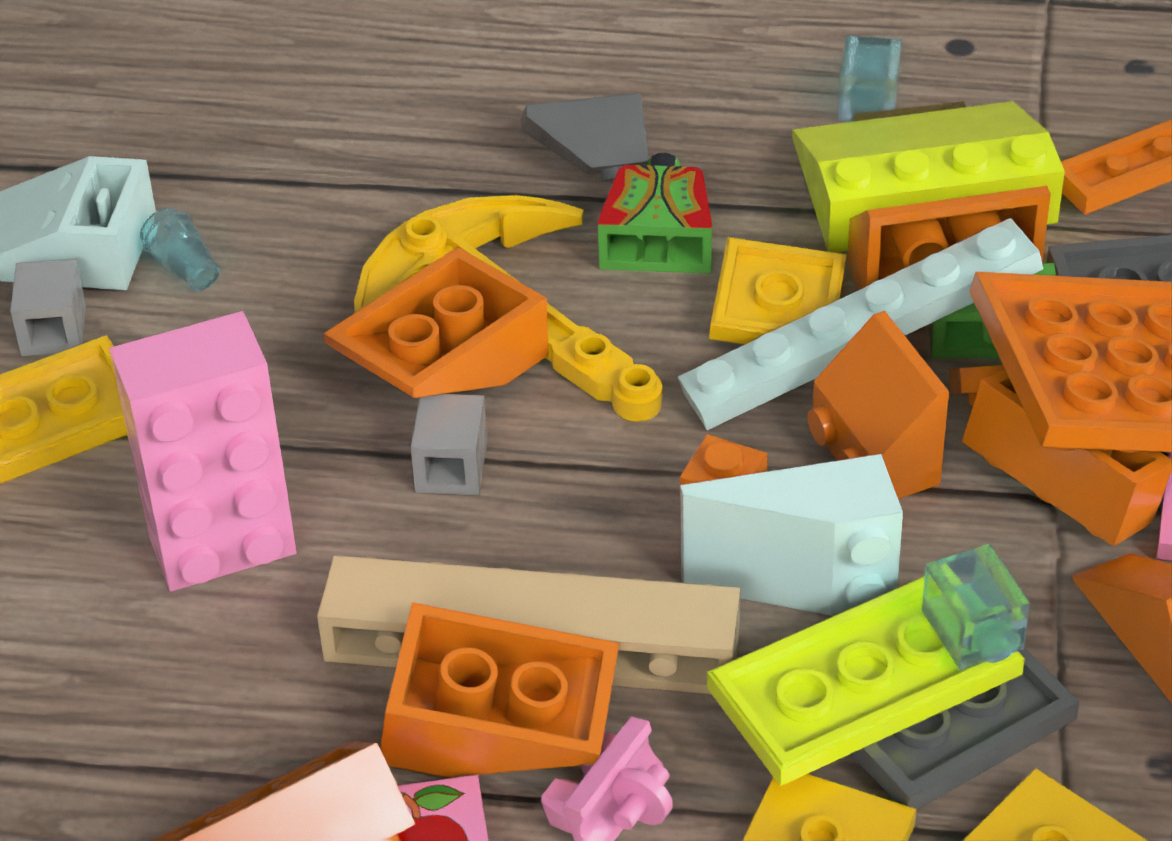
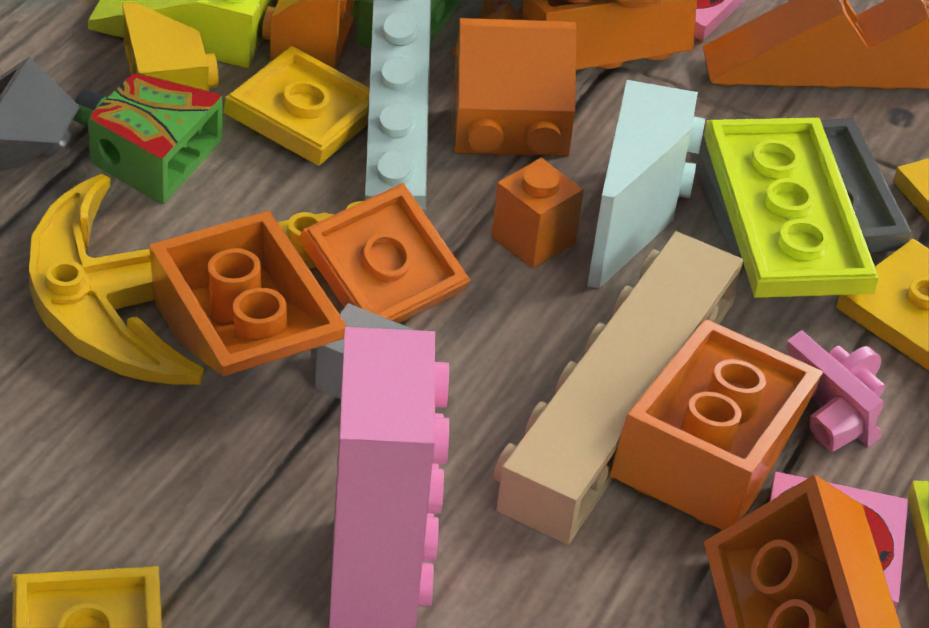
camera: 75 degrees left, 0 degrees up
clear light blue brick [922,544,1030,670] -> none
none -> yellow slope [122,2,219,91]
none -> orange tile [298,183,471,323]

